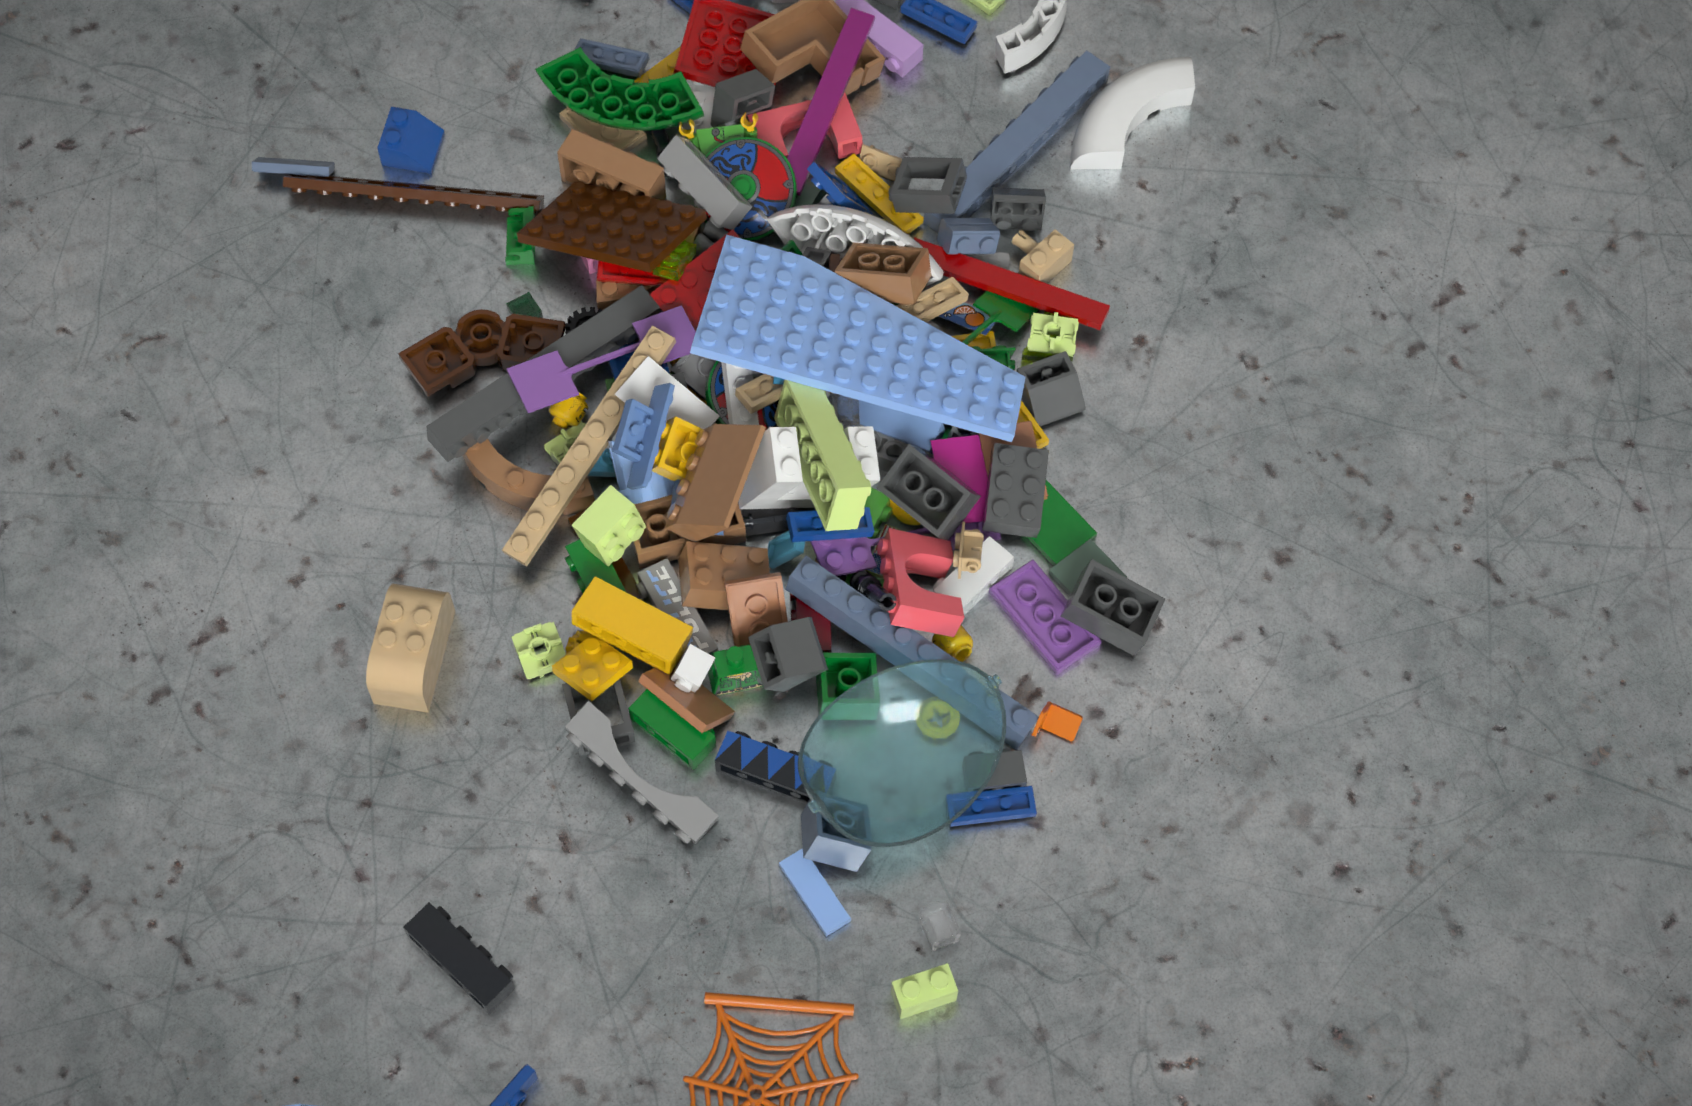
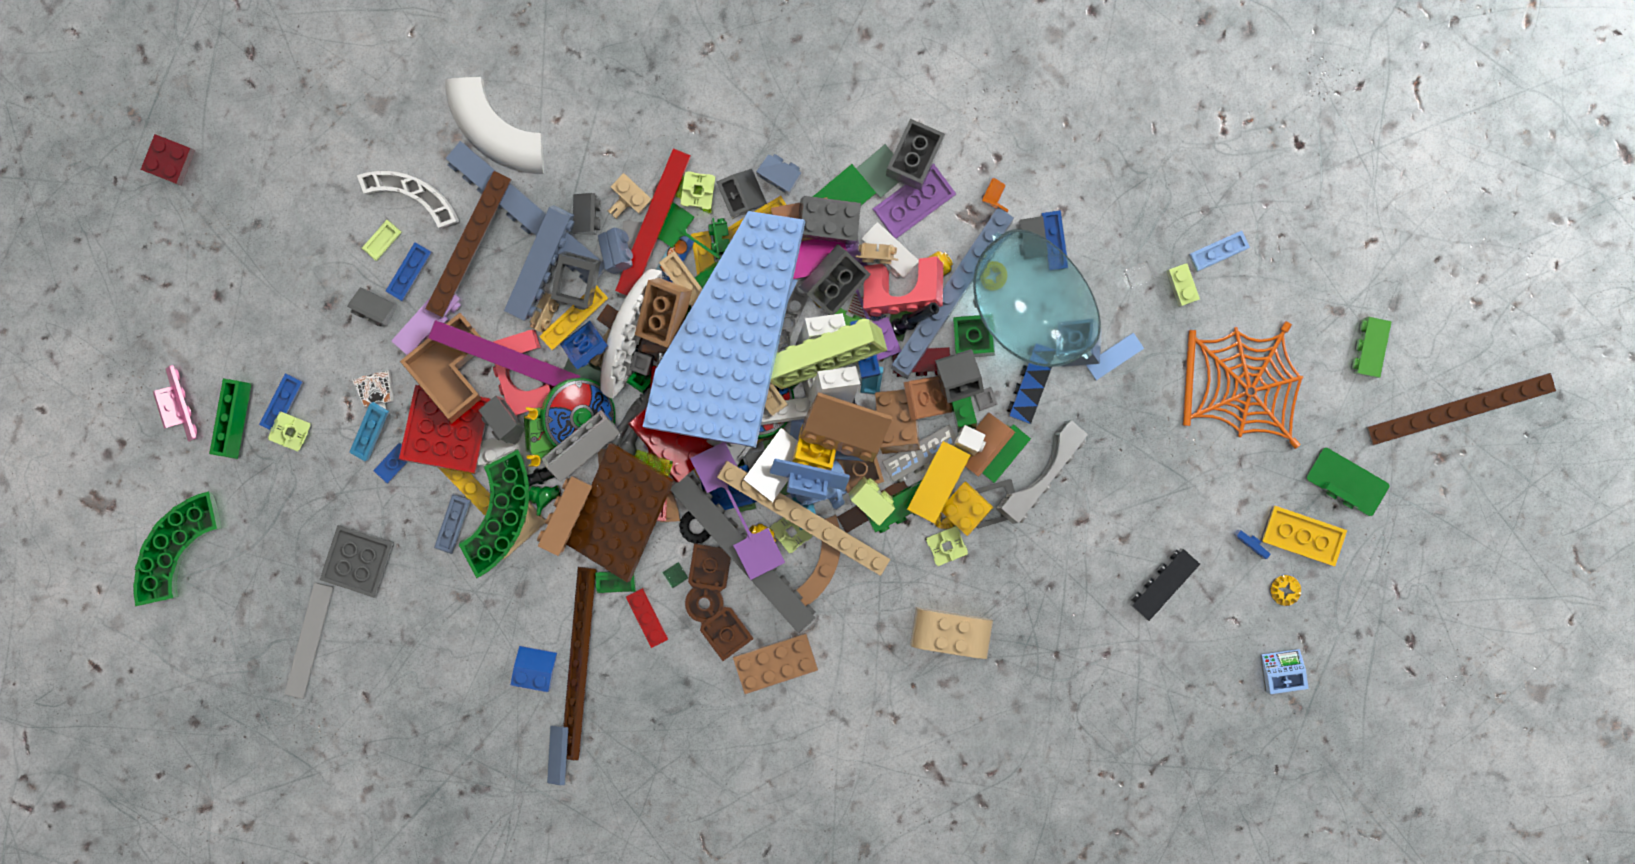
camera: 90 degrees left, 25 degrees up
none -> reddish brown plate [425,171,512,317]
none -> sand blue brick [504,205,575,321]
none -> green animal [529,485,561,516]
none -> red plate [626,588,669,648]
none -> medium nougat brick [733,632,818,694]
none -> sand blue slope [756,154,801,196]
none -> flat silver tile [974,387,998,411]
none -> light blue tile [1189,231,1250,271]

